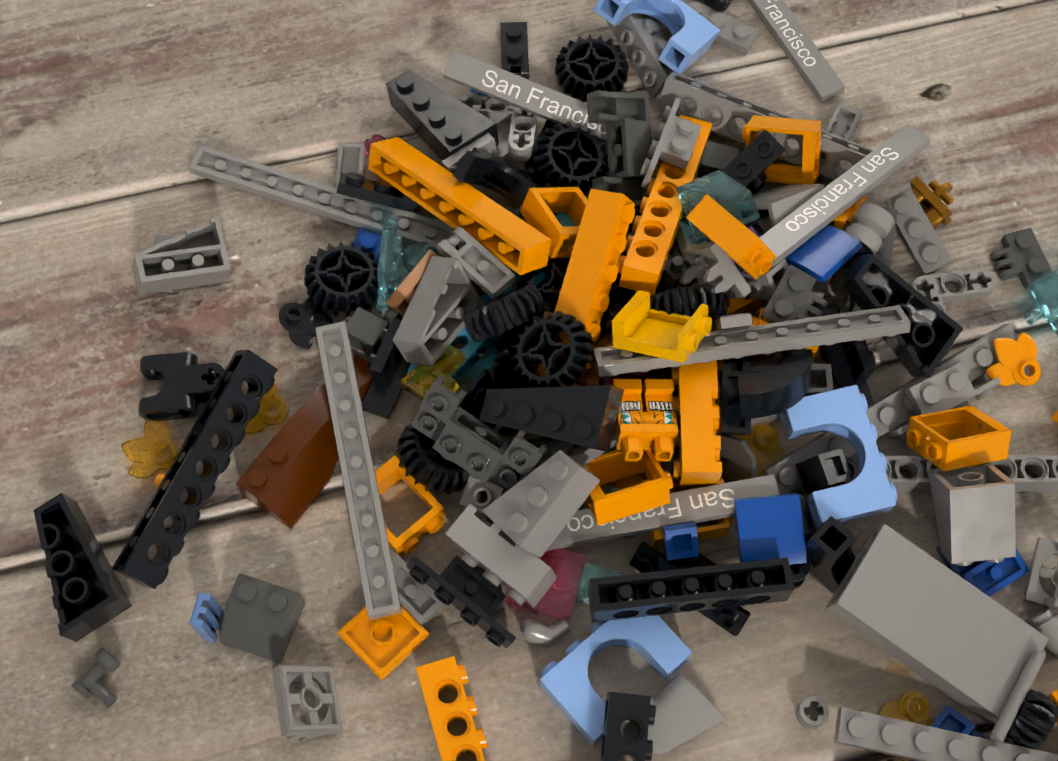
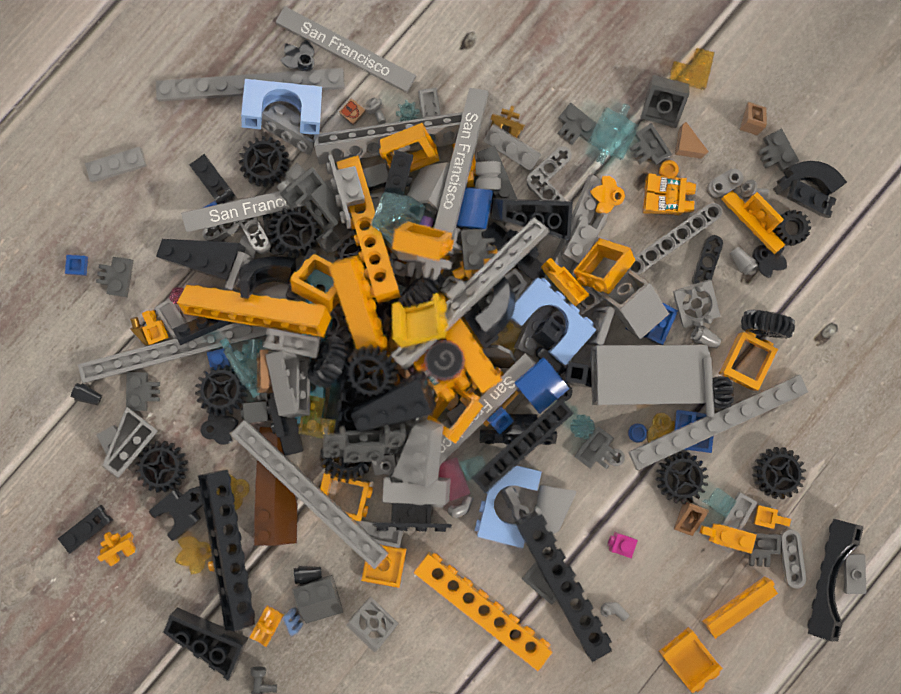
camera: 35 degrees left, 20 degrees up
none -> black plate [58,505,113,554]
none -> blue plate [65,255,88,276]
none -> black cone [70,383,102,406]
none -> dark grey hinge [96,257,134,297]
none -> light orange hips [97,532,136,566]
none -> dark grey hinge [126,372,160,411]
none -> pearl gold bar [130,317,149,345]
none -> black gear [135,441,189,493]
none -> light orange plate [142,310,169,345]
none -> light orange hips [249,605,284,647]
none -> black cone [293,566,322,585]
none -> tile [339,98,366,126]
none -> light grey plate [365,97,386,124]
none -> clear light blue gear [396,100,420,122]
none -> black tile [425,340,465,381]
none -> light grey plate [500,486,530,520]
none -> light orange hinge [541,258,589,306]
none -> clear light blue gear [571,415,595,439]
none -> dark grey hinge [574,426,619,469]
none -> light grey plate [585,306,616,346]
none -> blue plate [628,423,648,443]

